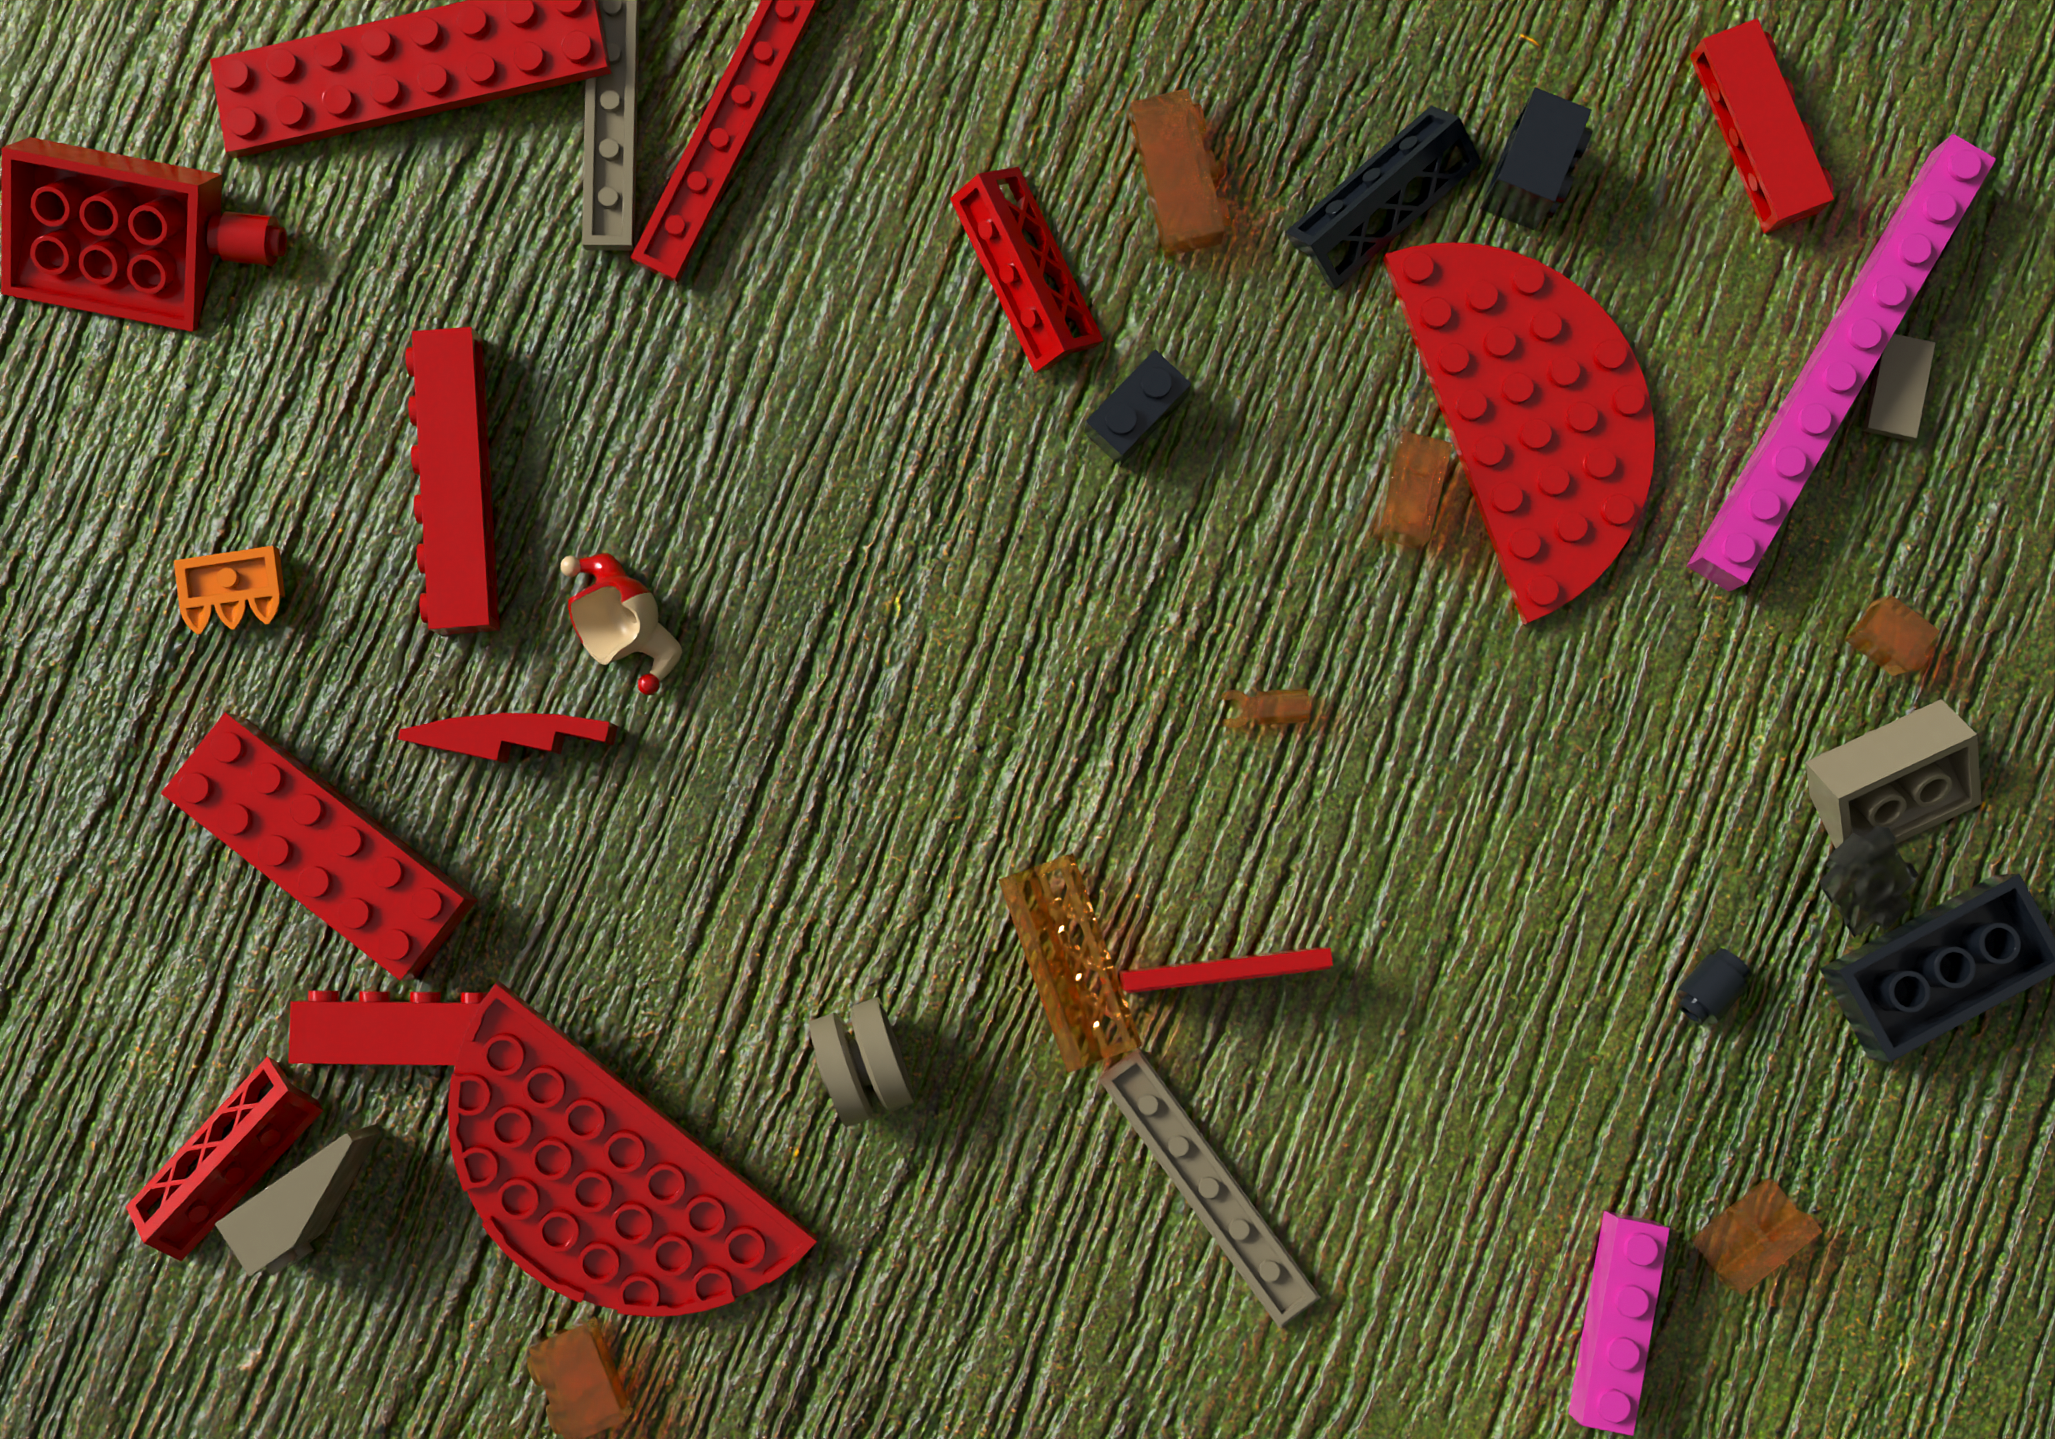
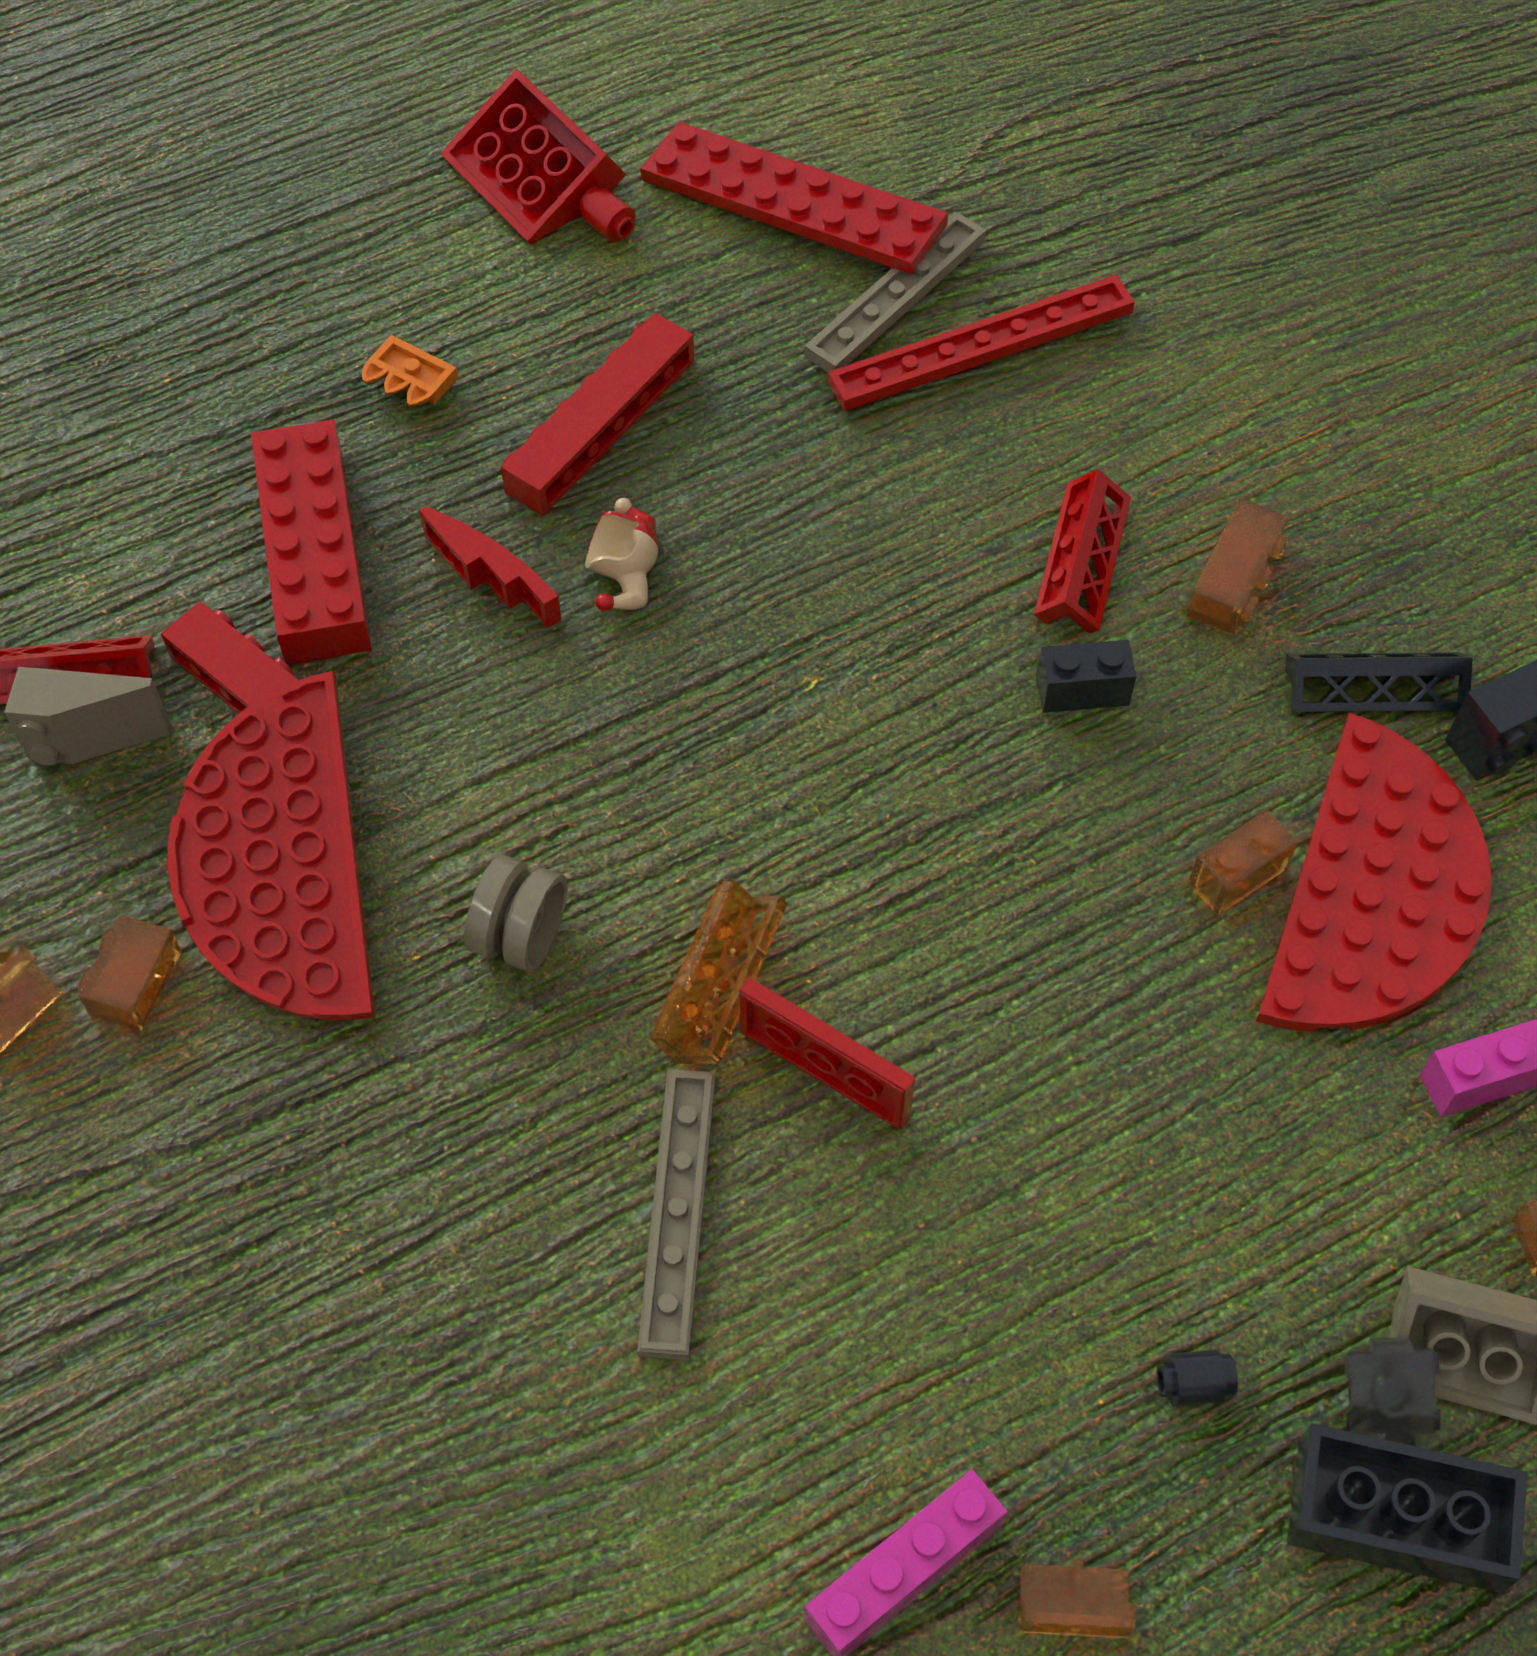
camera: 40 degrees right, 25 degrees down
clear orange bar [1220,688,1310,729] -> none

